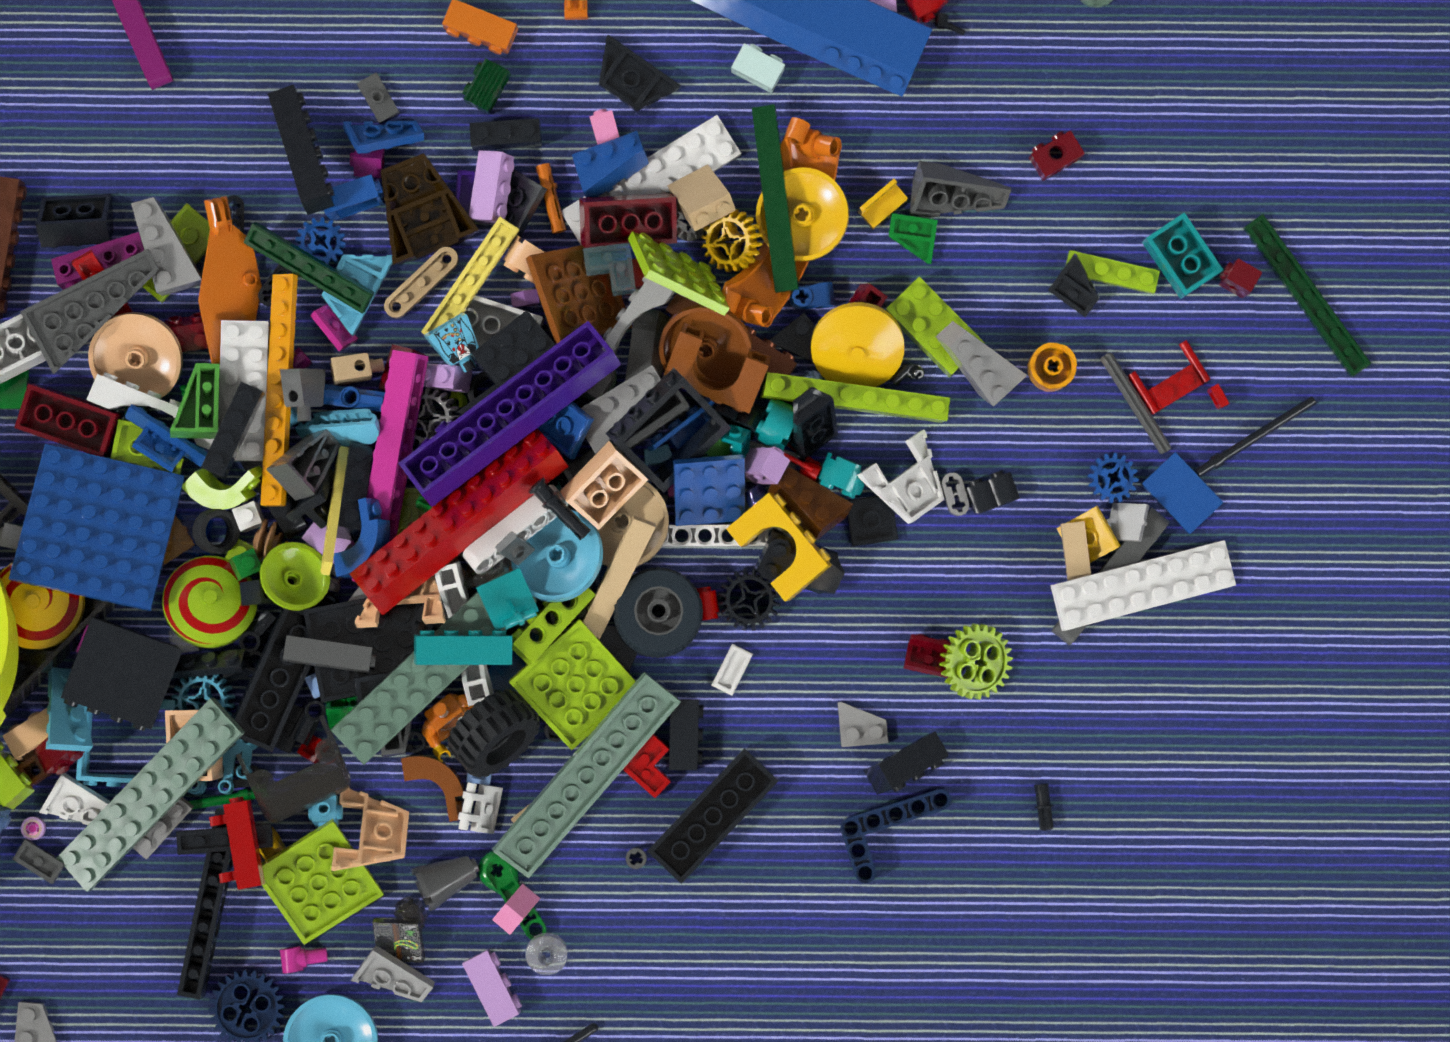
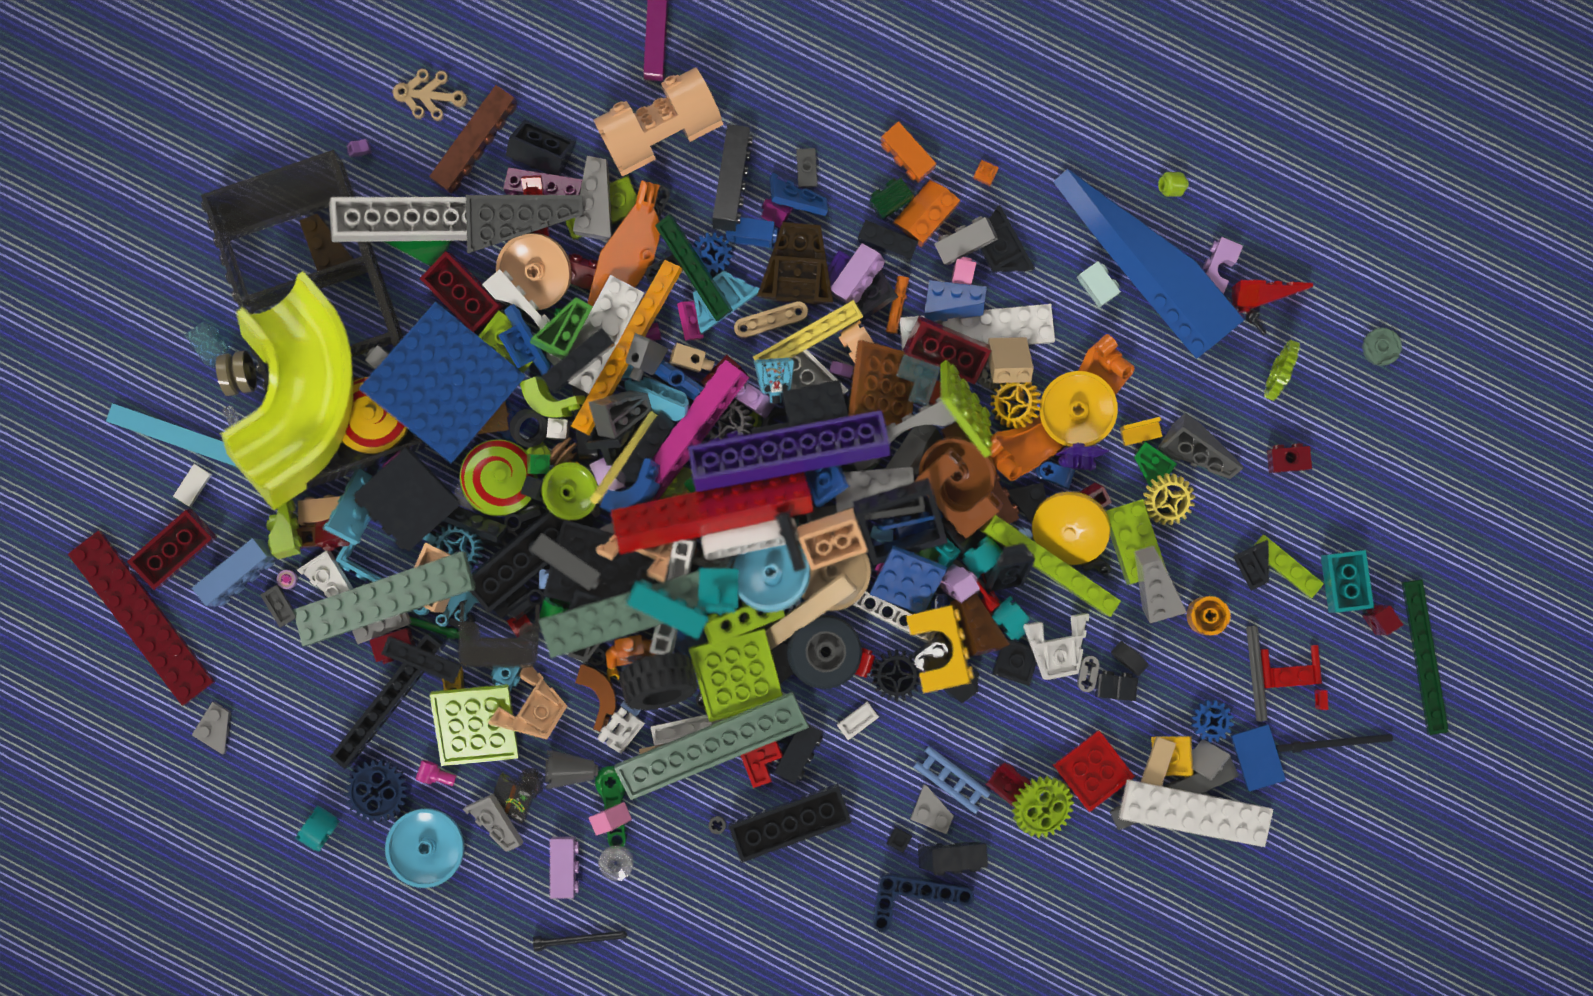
camera: 30 degrees right, 0 degrees up
red brick [209,796,265,890] -> none
dark grey plate [495,531,535,565] -> none
dark green tile [752,104,799,293] -> none
black axle [1034,783,1053,831] -> none
none -> dark red brick [369,628,416,664]
none -> light nougat cylinder [593,67,724,176]
none -> white plate [651,714,727,746]
none -> black tile [886,826,912,853]
none -> orange slope [893,180,960,247]
none -> medium blue bar [913,746,991,814]
none -> light grey brick [935,216,998,265]
none -> red plate [1053,730,1135,812]
none -> dark purple hinge [1056,443,1109,471]
none -> black tyre [1111,641,1149,676]
none -> light yellow gear [1143,473,1195,525]
none -> lime gear [1264,340,1300,401]

